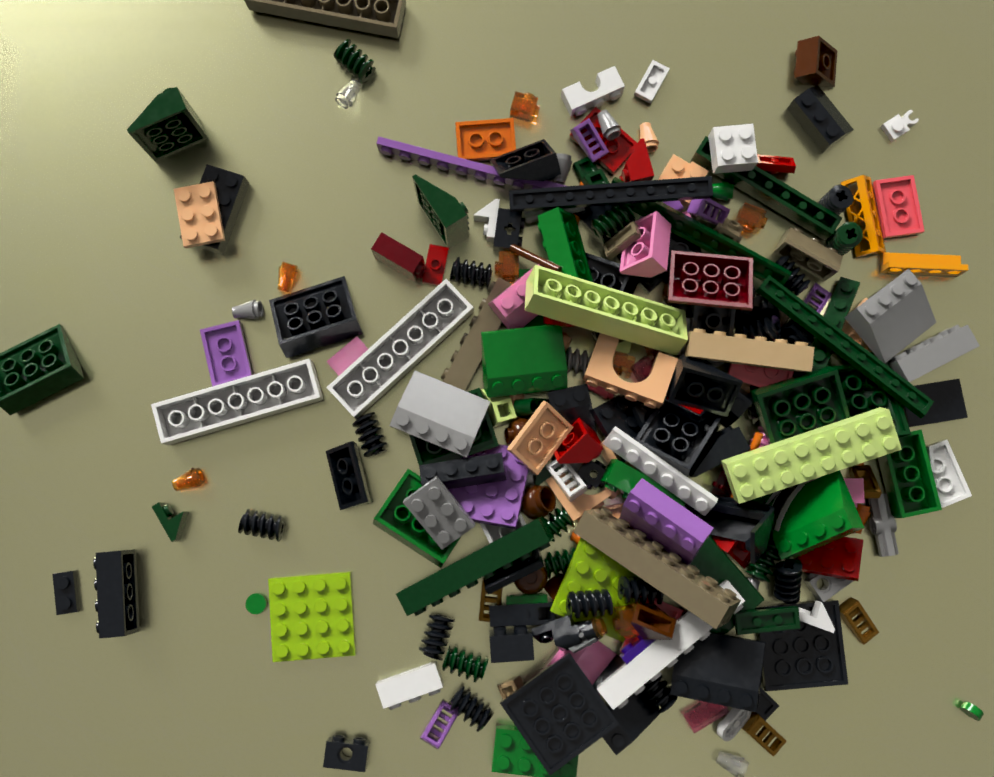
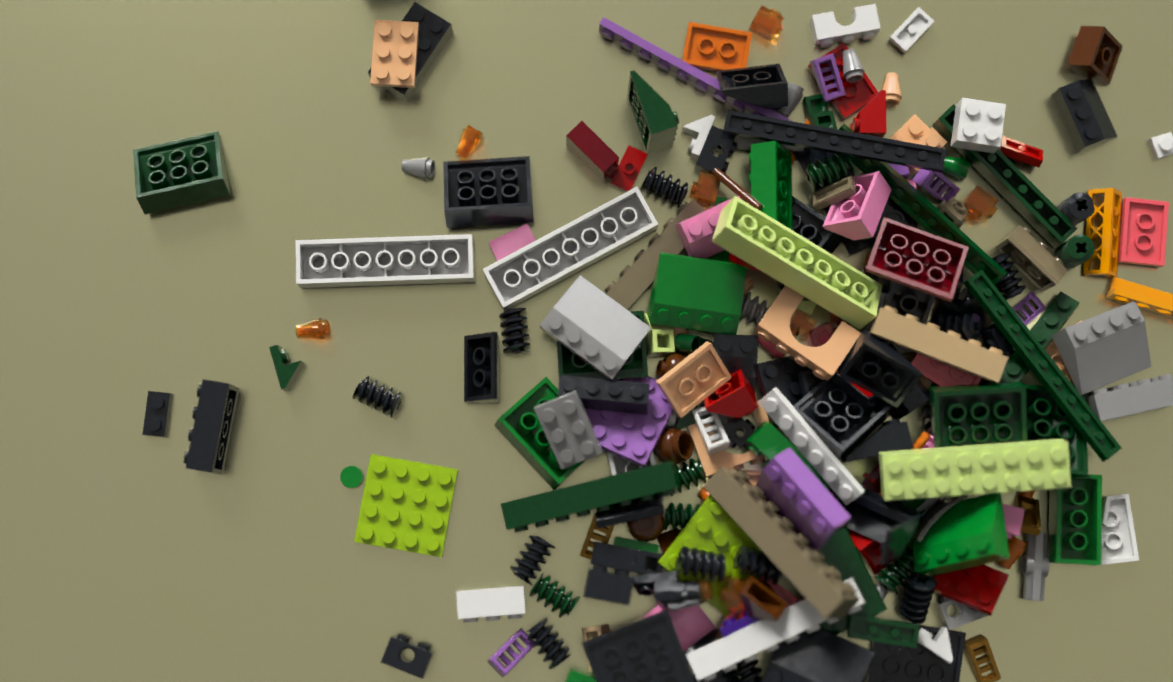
camera: 15 degrees right, 0 degrees up
medium lavender plate [200,320,253,387] -> none
black tile [902,379,968,427] -> none

